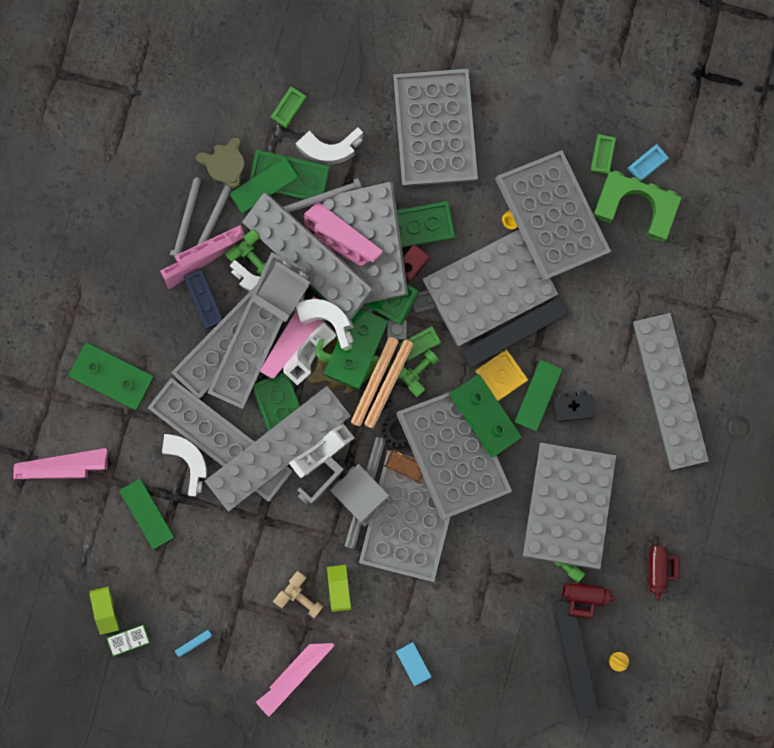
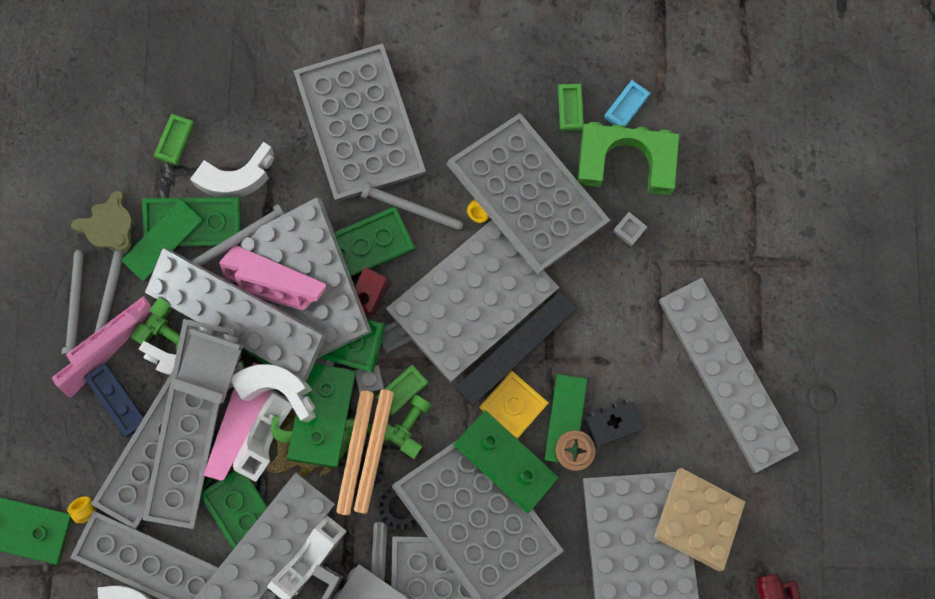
camera: 15 degrees left, 5 degrees down
clear orange tile [384,449,423,483] -> none
none -> yellow tile [67,496,97,524]
none -> light grey bar [360,181,463,230]
none -> medium nougat gear [555,430,595,471]
none -> light grey plate [613,212,647,247]
none -> tan plate [654,468,745,571]

